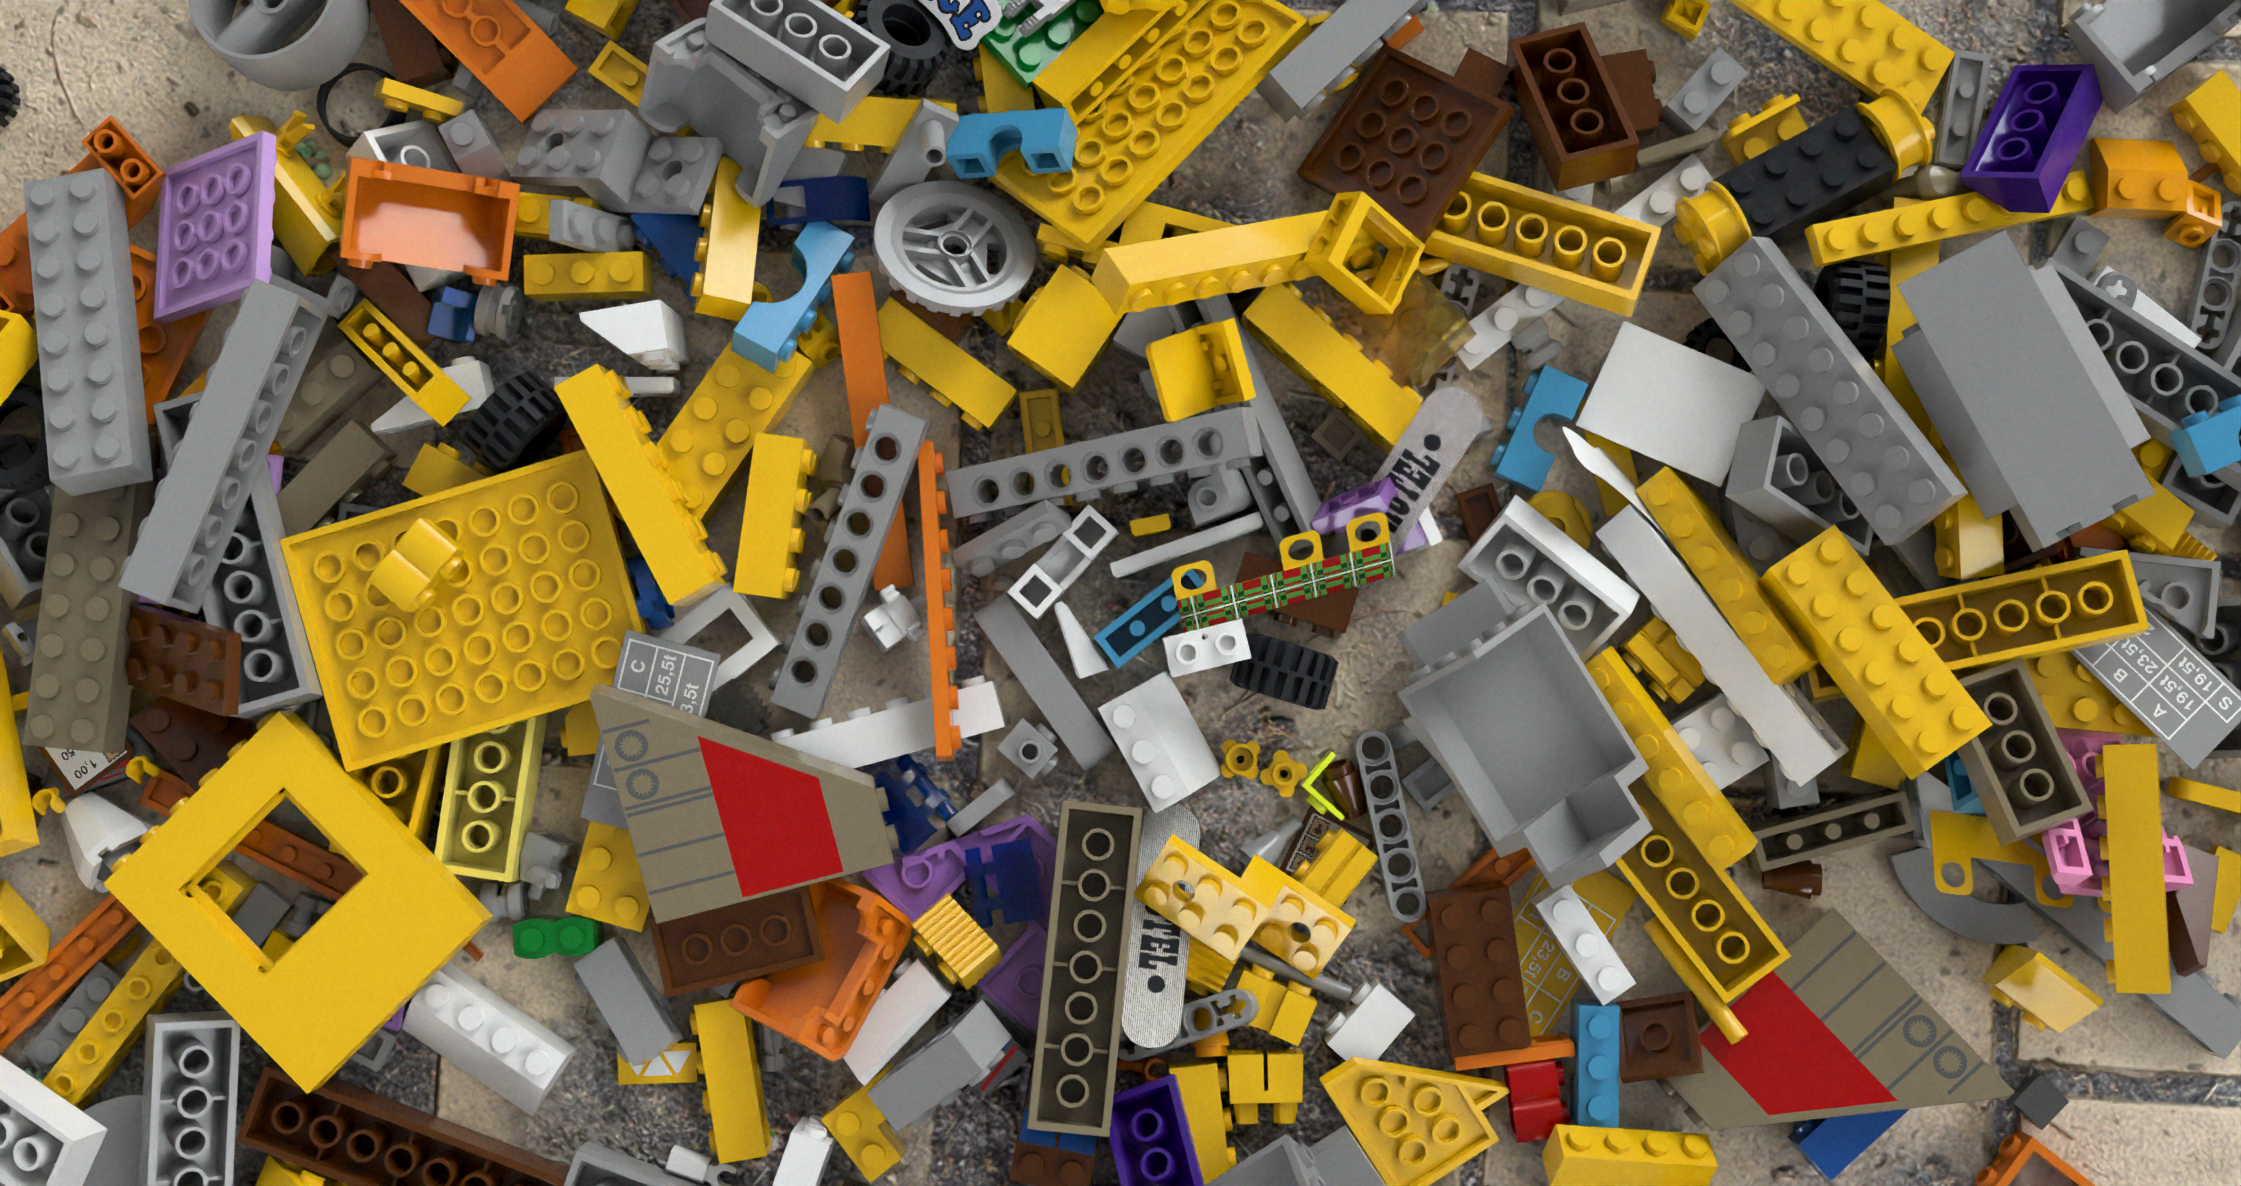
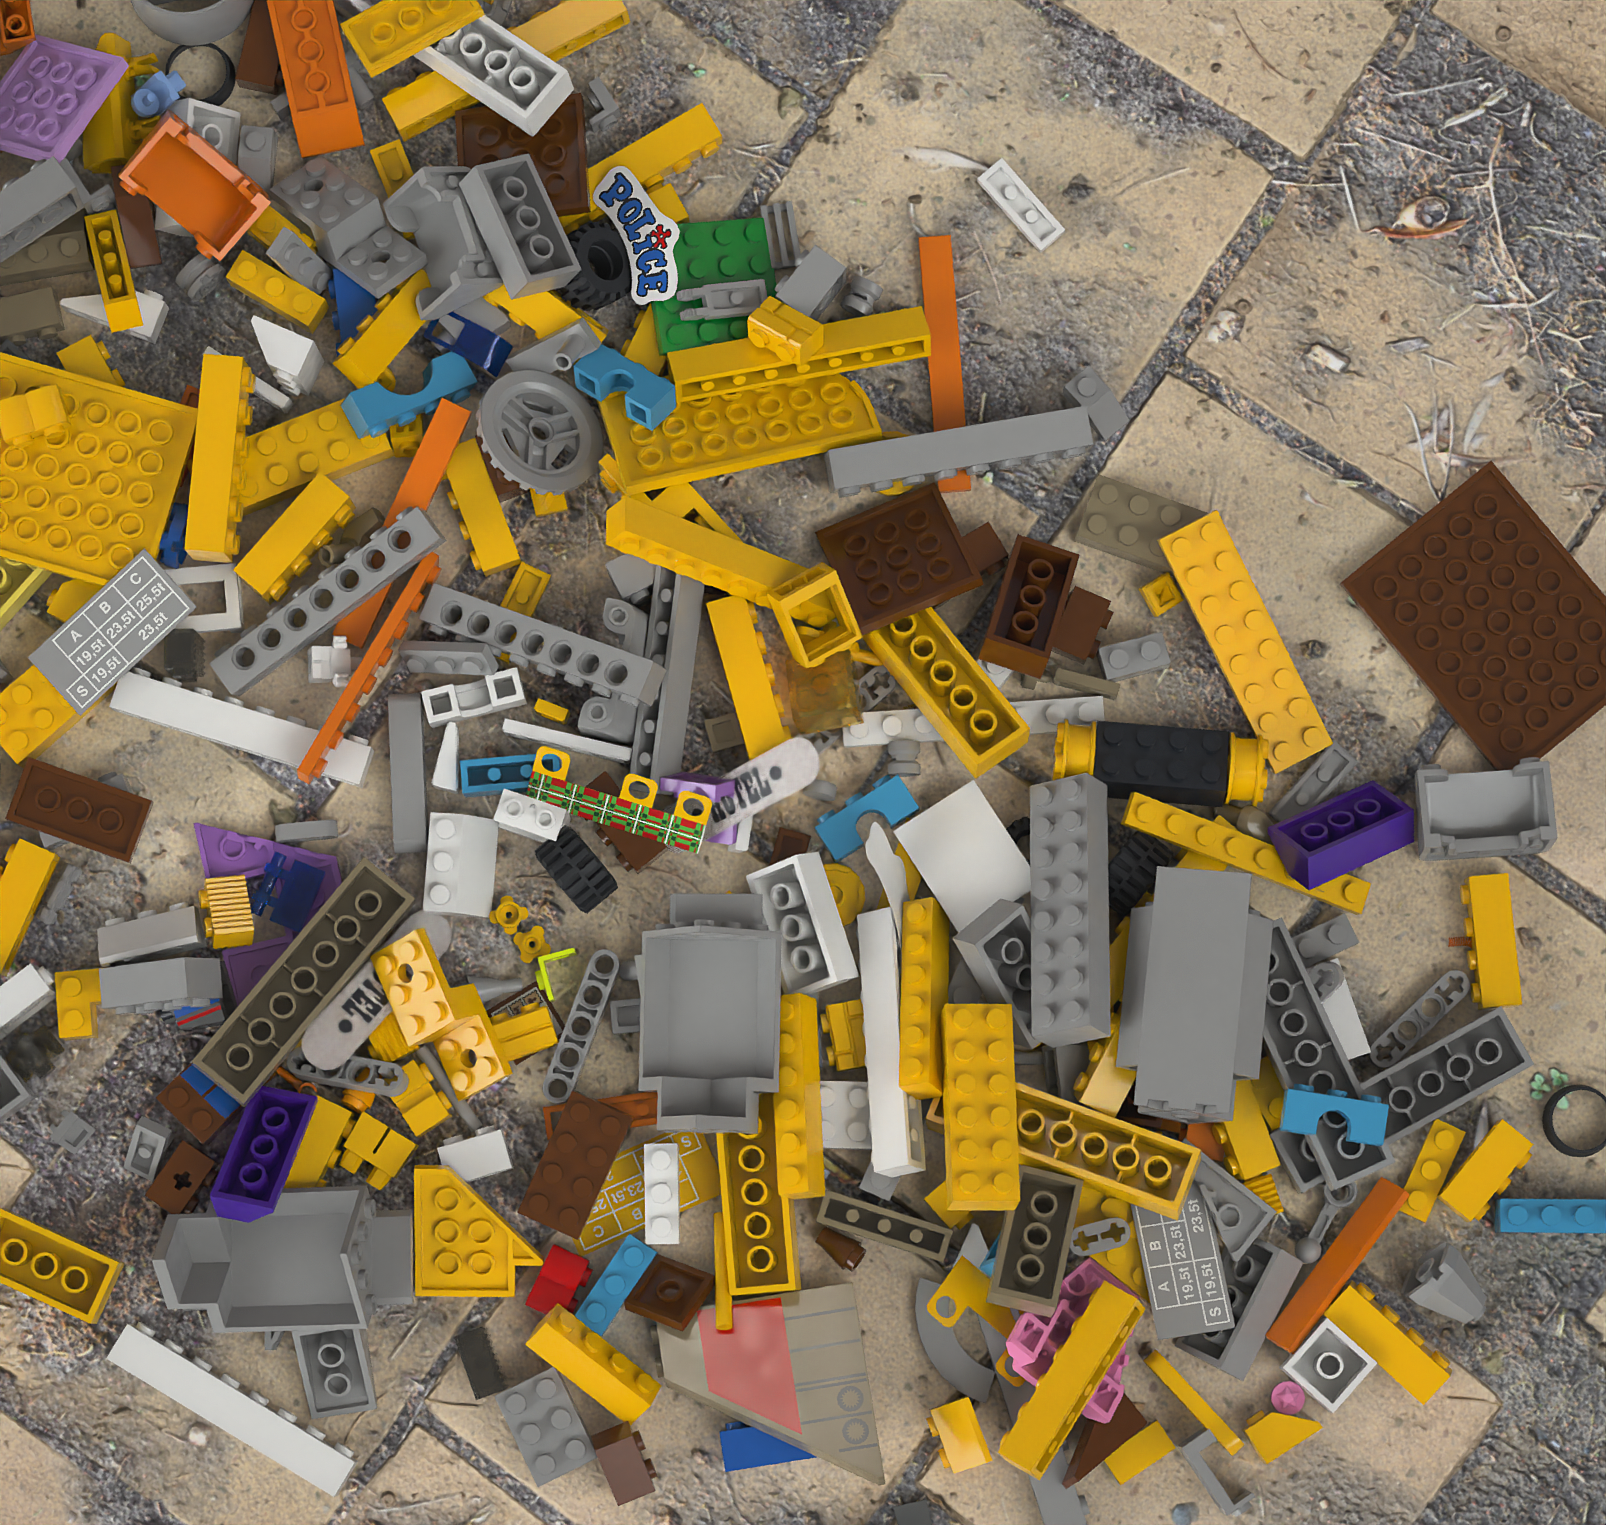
camera: 30 degrees right, 5 degrees down
yellow plate [373,78,464,124] -> none
blue panel [426,286,478,343] -> none
black tyre [463,371,568,475] -> none
dark tan slope [589,683,899,924] -> none
orange windscreen [729,877,912,1061] -> none
clear blue plate [874,754,958,856] -> none
light grey brick [997,717,1059,779] -> none
yellow brick [1007,263,1128,397] -> none
yellow bracket [1145,318,1256,422] -> none
reddish brown cone [1321,758,1367,820] -> none
orange tile [1449,1032,1575,1071] -> none
yellow bracket [1719,94,1808,167] -> none
light orange slope [2088,138,2188,220] -> none
light orange bracket [2163,179,2222,249] -> none
none -> light blue hips [131,70,186,118]
none -> light grey beam [1069,1217,1131,1256]

